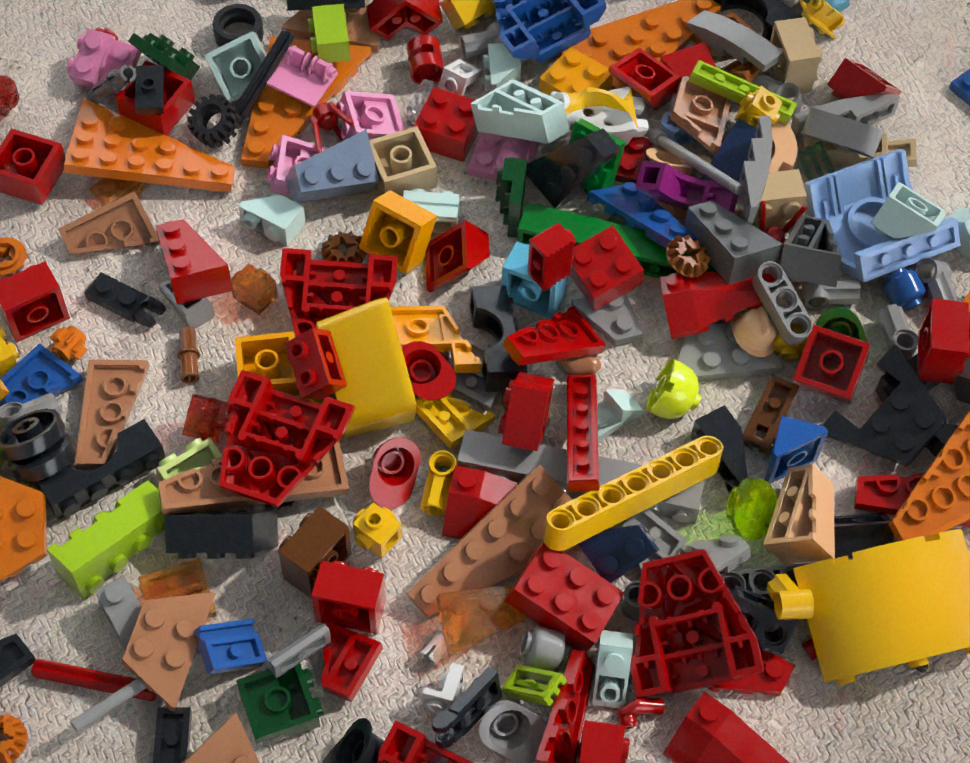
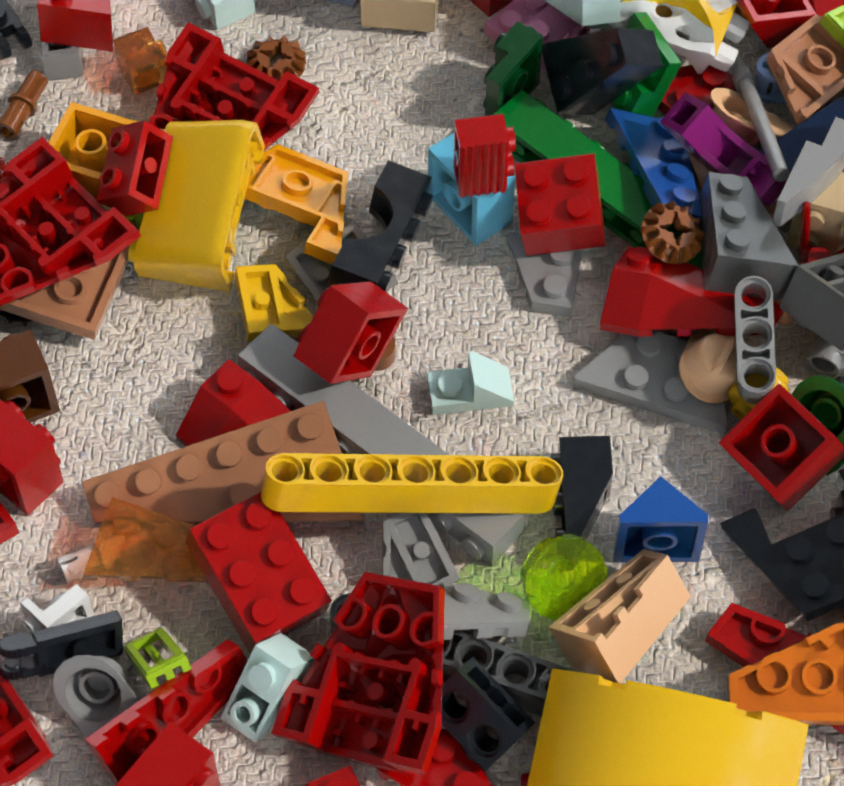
camera: 30 degrees right, 0 degrees up
yellow brick [353,502,402,559] -> none
light orange brick [359,190,437,274] -> none
red piece [369,437,421,509] -> none
red piece [402,341,456,401] -> none
light aqua brick [403,188,460,233] -> none
yellow piece [420,450,456,516] -> none
red slope [425,220,490,293] -> none
red wing [502,306,606,366] -> none
light grey head [520,625,570,671] -> none
nougat arm [556,357,601,375] -> none
red tile [567,374,600,492] -> none
dark blue wing [578,524,659,583] -> none
red arm [617,697,665,729] -> none
neon yellow cylinder [646,359,701,419] -> none
reddish brown plate [743,374,800,456] -> none
yellow piece [767,574,814,620] -> none
black panel [834,513,894,559] -> none

